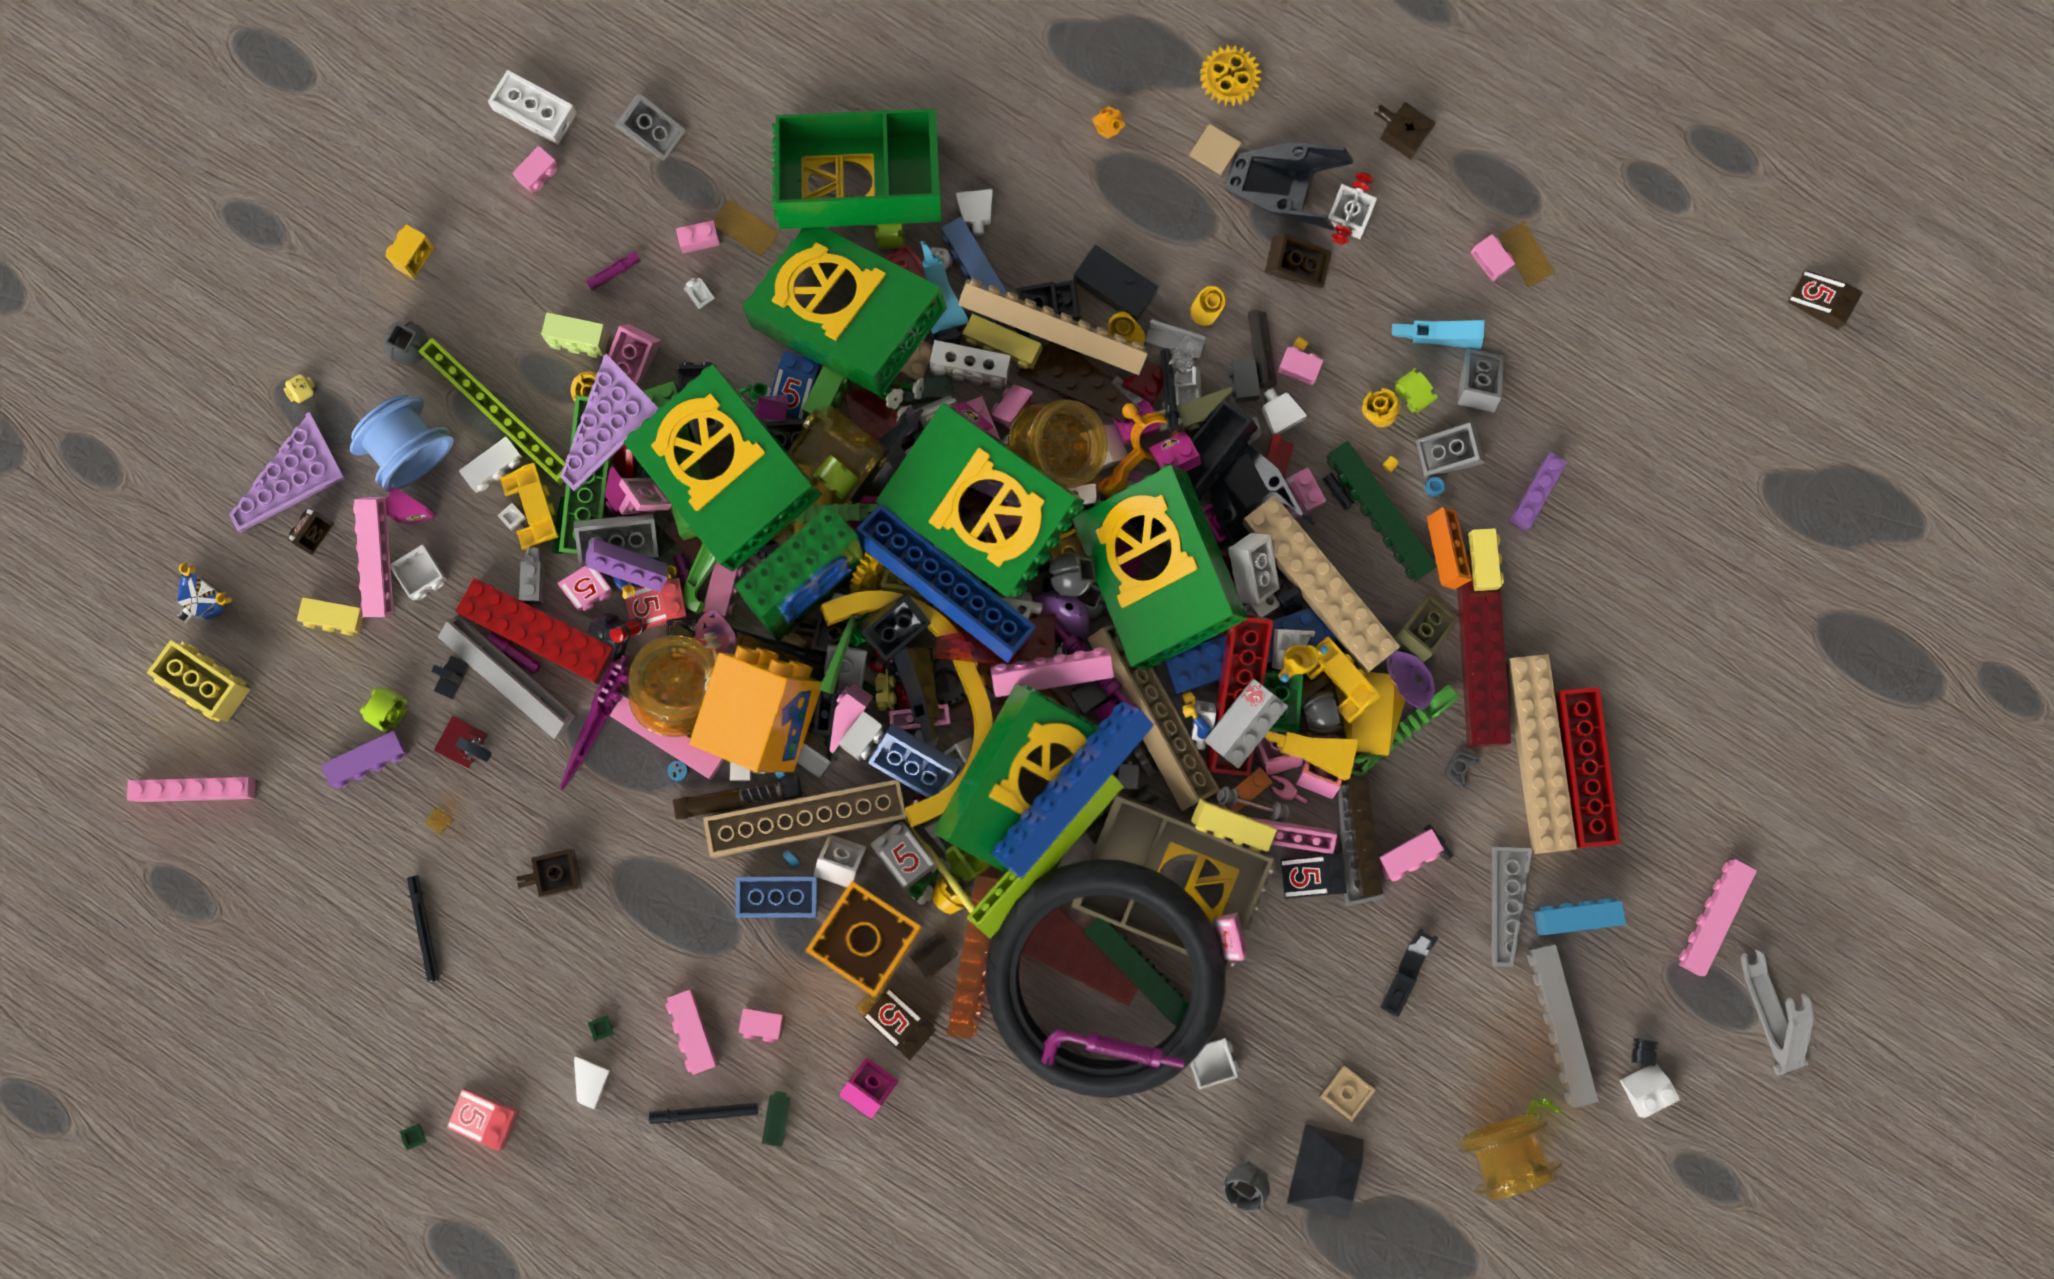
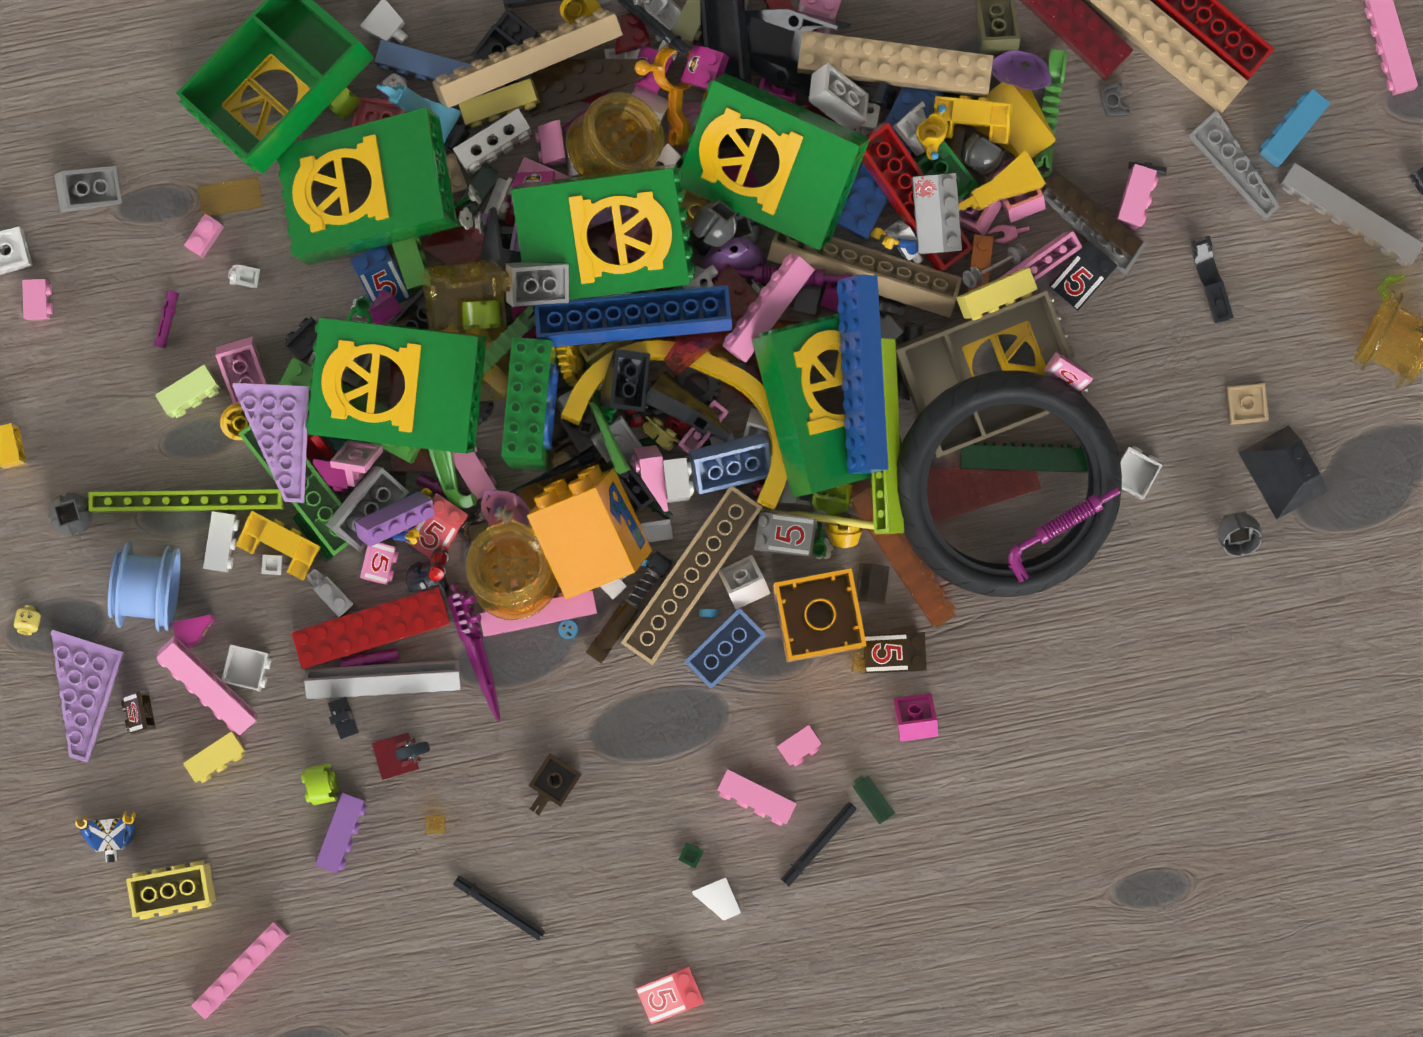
camera: 40 degrees left, 5 degrees up
none -> light grey slope [506,262,569,307]

